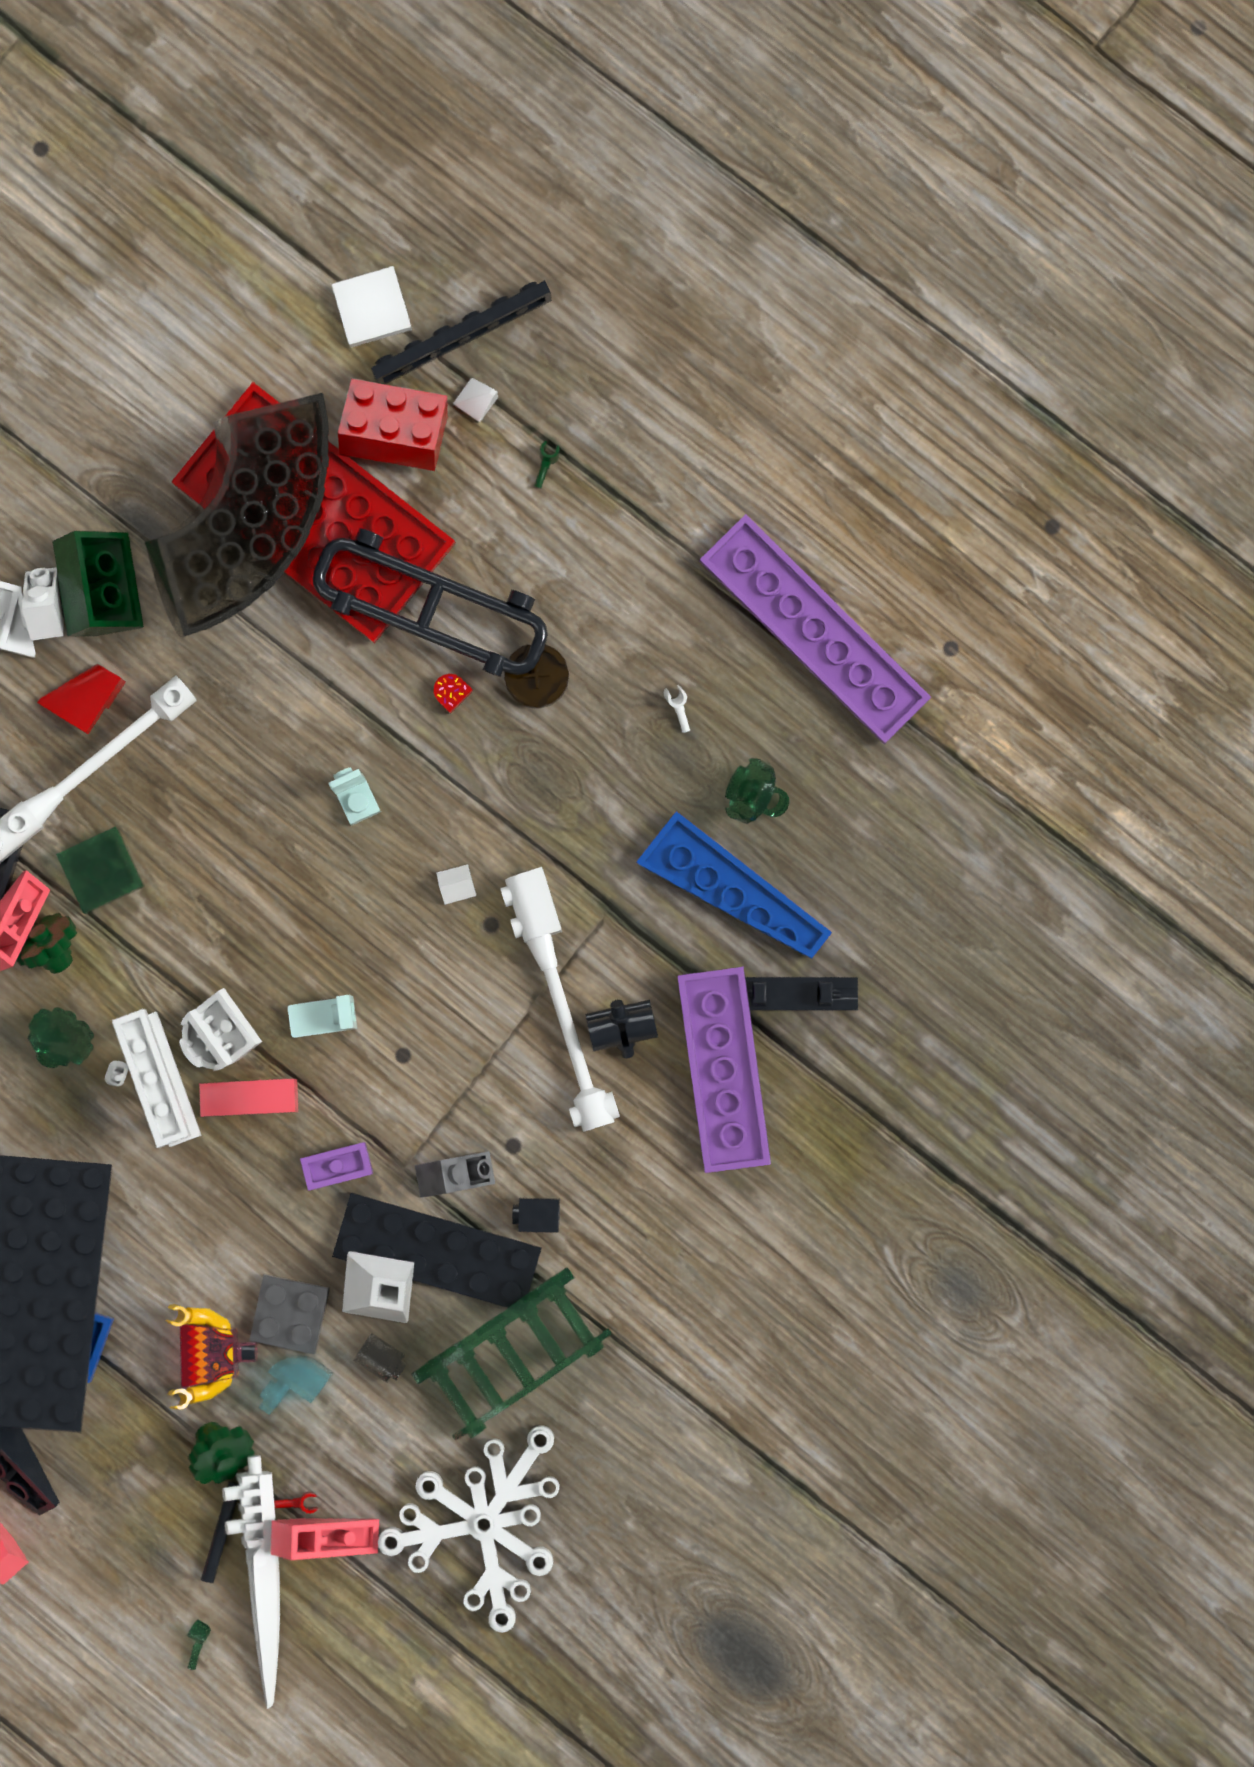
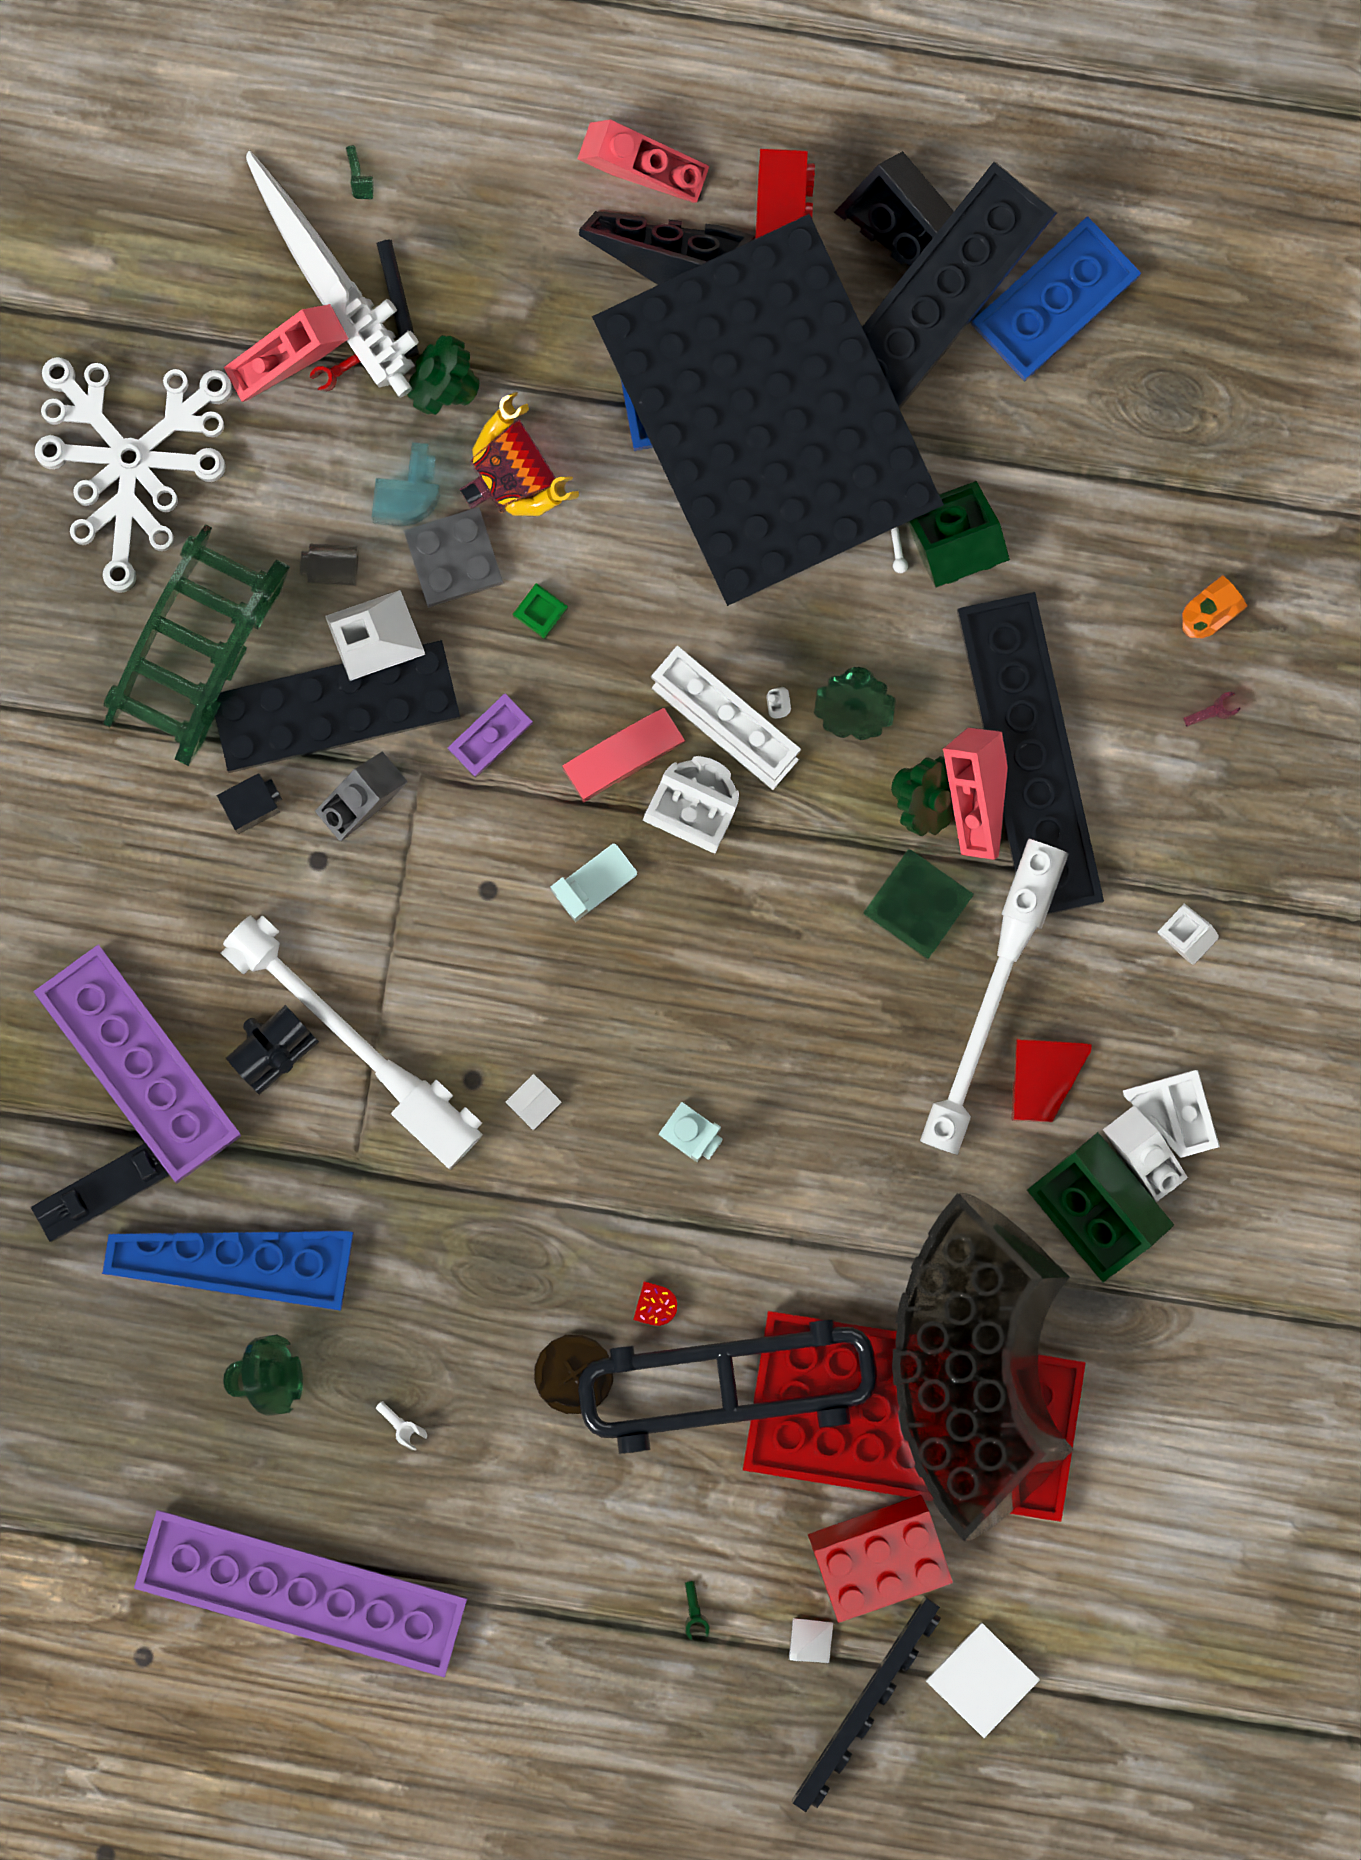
camera: 145 degrees right, 0 degrees up
none -> green tile [512,583,568,640]

